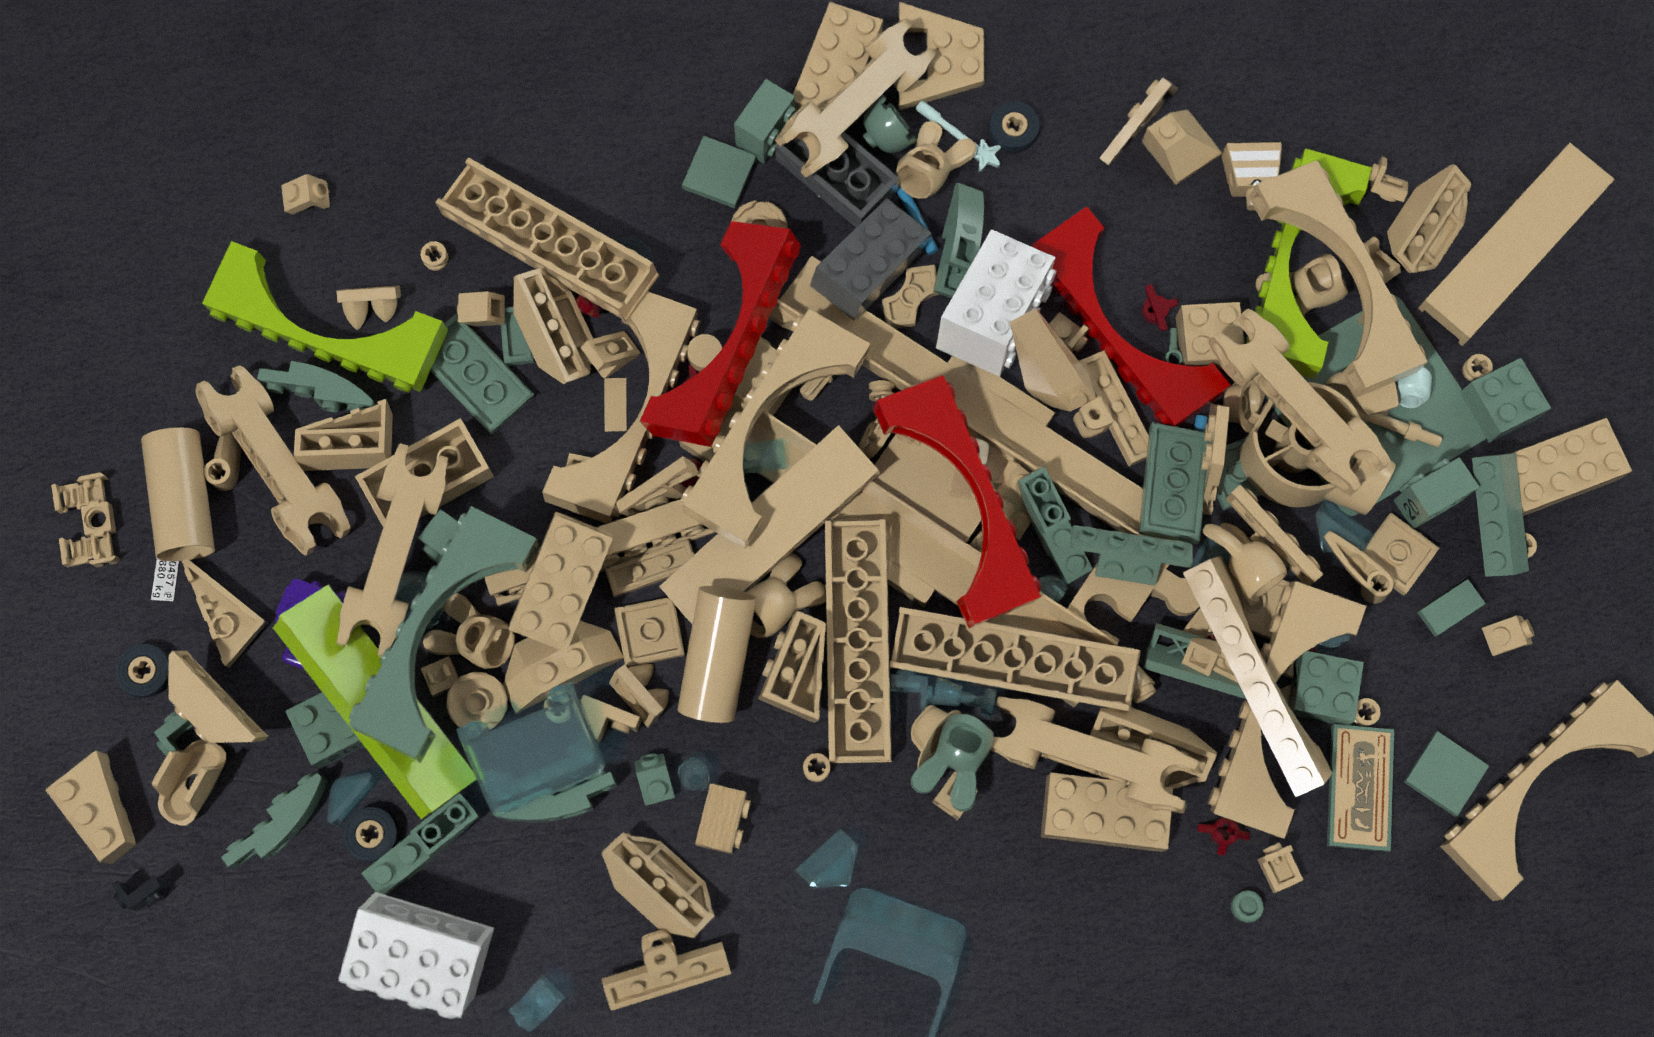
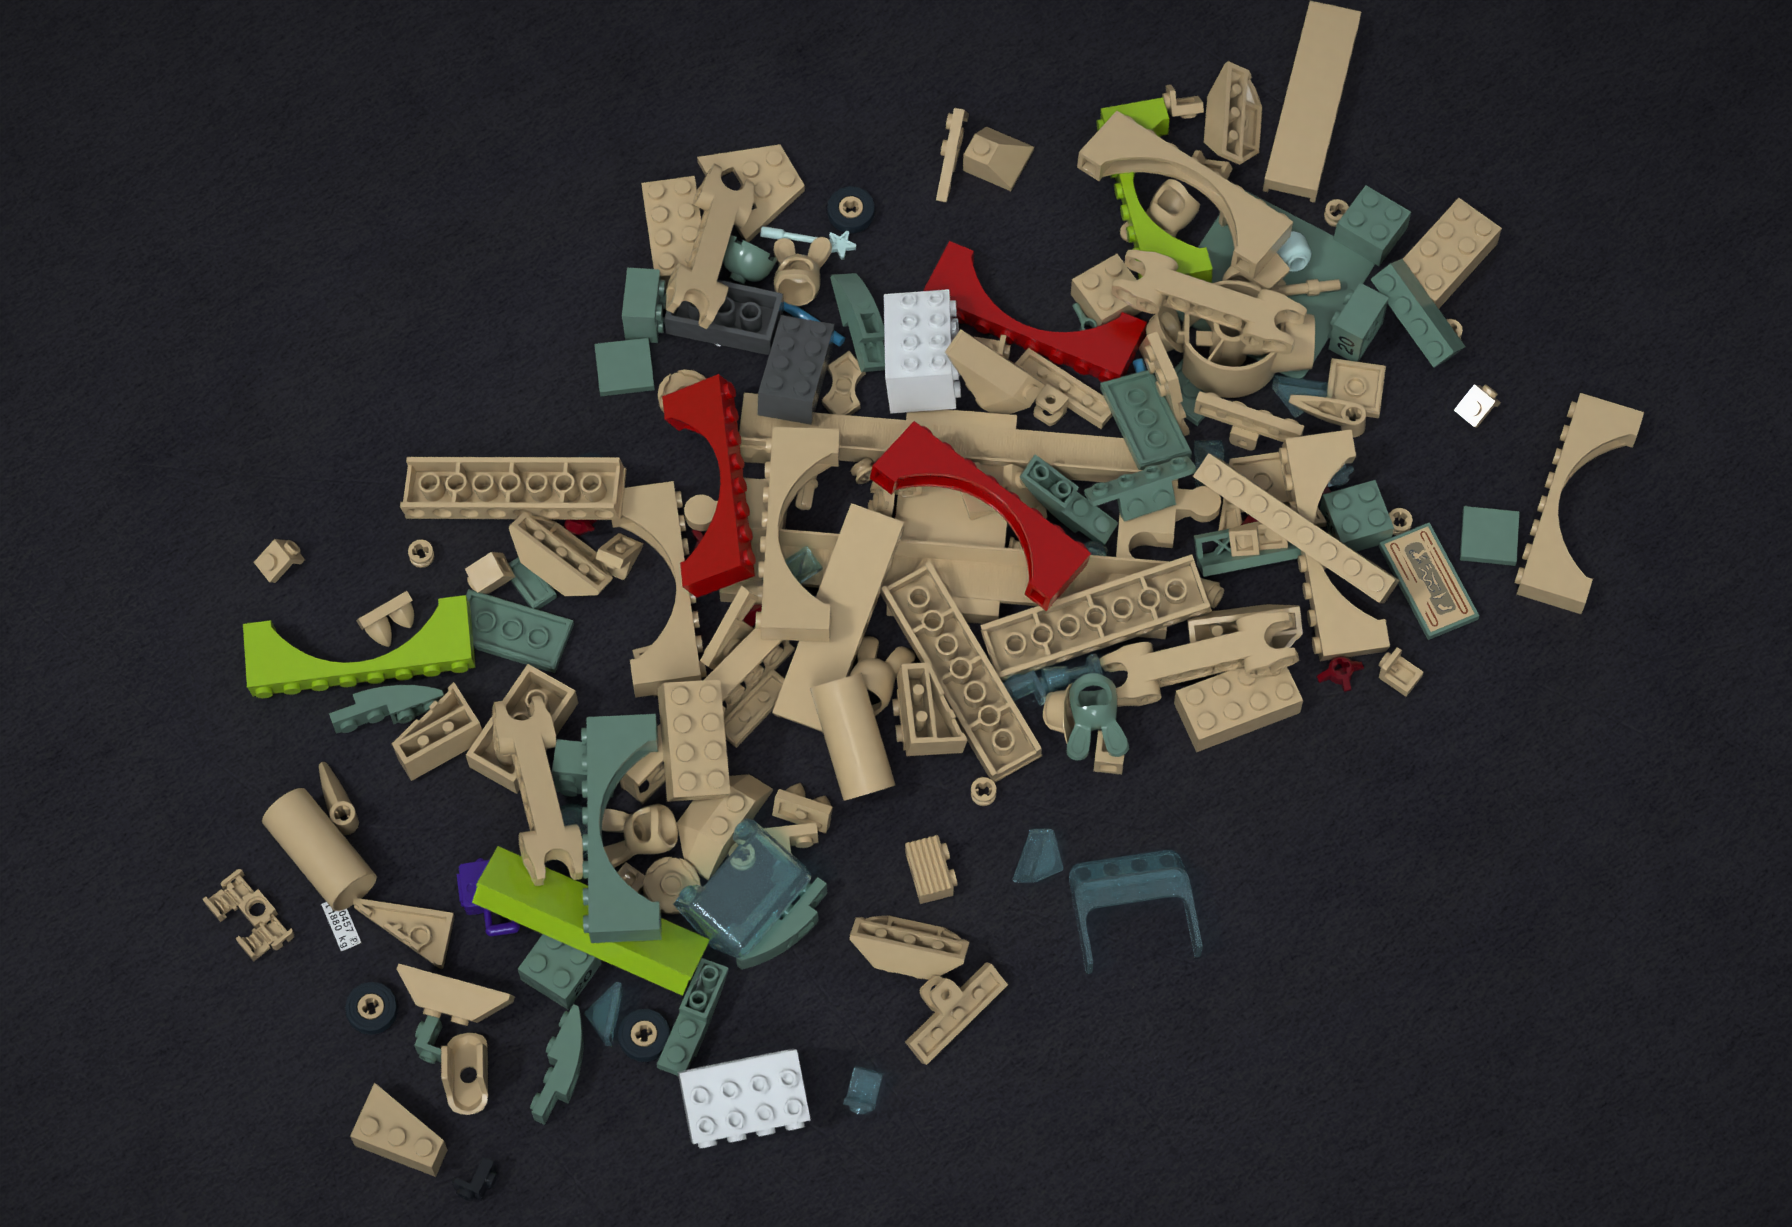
camera: 25 degrees left, 10 degrees down
tan piece [195,365,350,556] -> none
tan sticker [604,378,627,432] -> none
tan tile [614,597,685,668] -> none
sand green bracket [634,753,675,806] -> none
clear light blue piece [678,757,710,791] -> none
dark red piece [1142,284,1178,331] -> none
tan piece [1202,523,1287,605] -> none
tan torso [1222,142,1282,210] -> none
sand green tile [1231,891,1263,922] -> none
sand green tile [1417,579,1486,637] -> none

